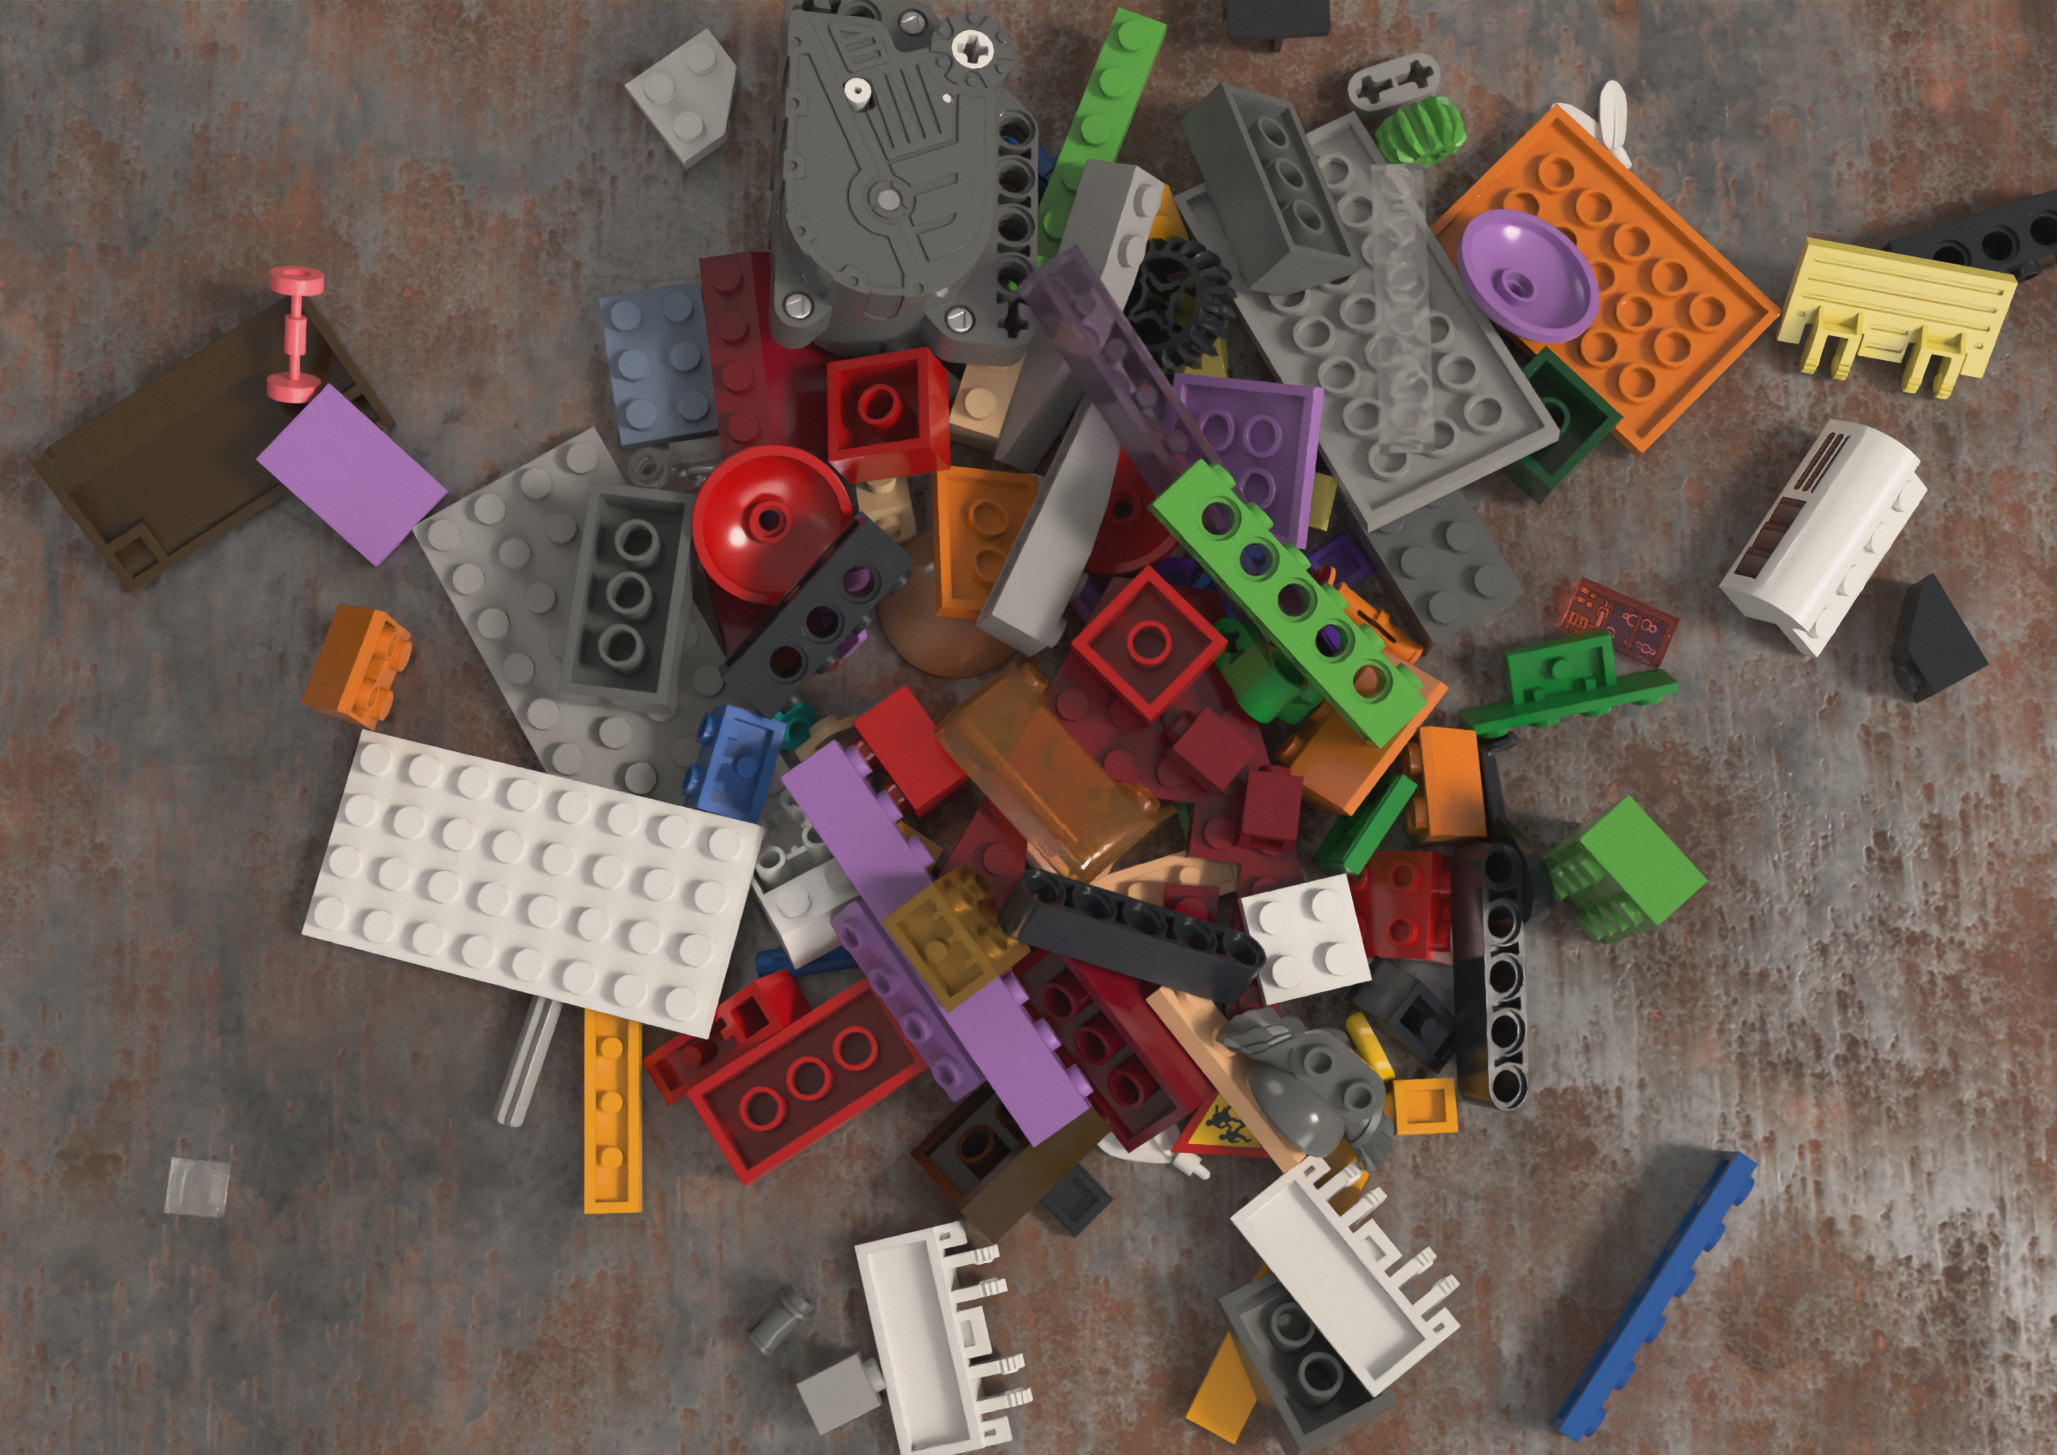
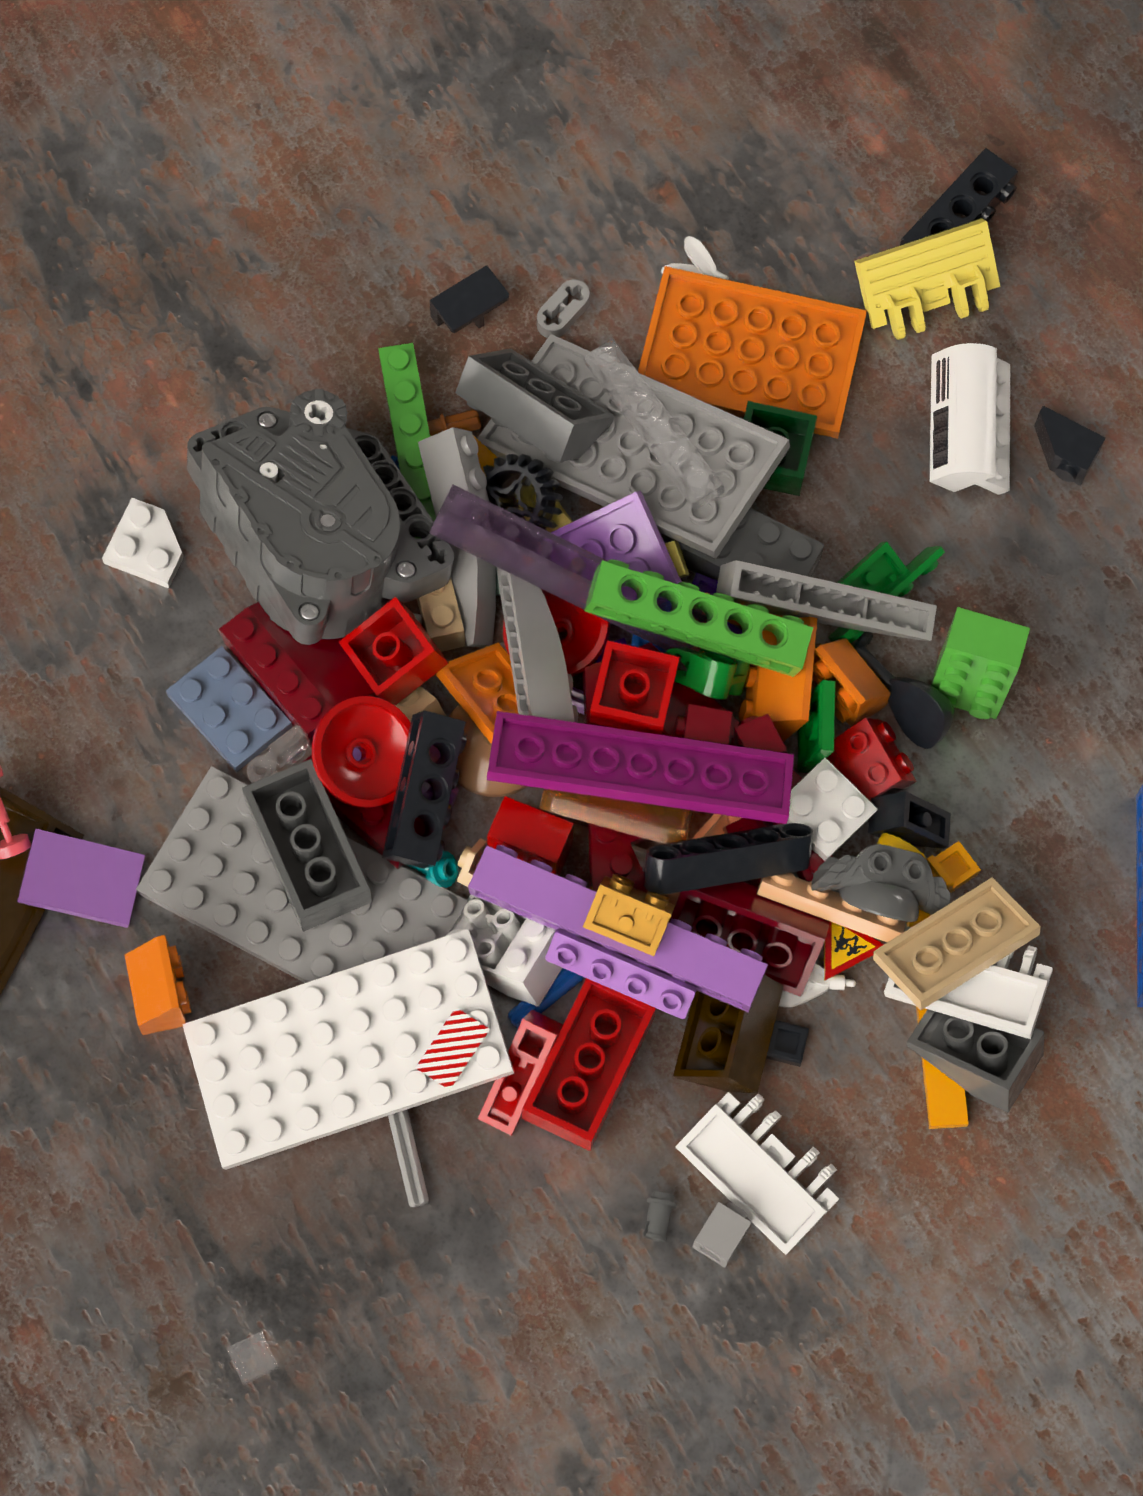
camera: 35 degrees left, 10 degrees down
light orange plate [584,1008,642,1214] -> none
blue bracket [681,704,787,824] -> none
bright green gear [1375,96,1467,175] -> none
black beam [1450,841,1530,1112] -> none
medium lavender dish [1456,209,1600,343] -> none
clear red tile [1560,577,1680,669] -> none
none -> sticker [415,1007,490,1090]
none -> dark orange axle [427,409,481,436]
none -> magenta plate [486,711,794,824]
none -> light grey slope [716,560,937,641]
none -> tan plate [873,877,1041,1010]

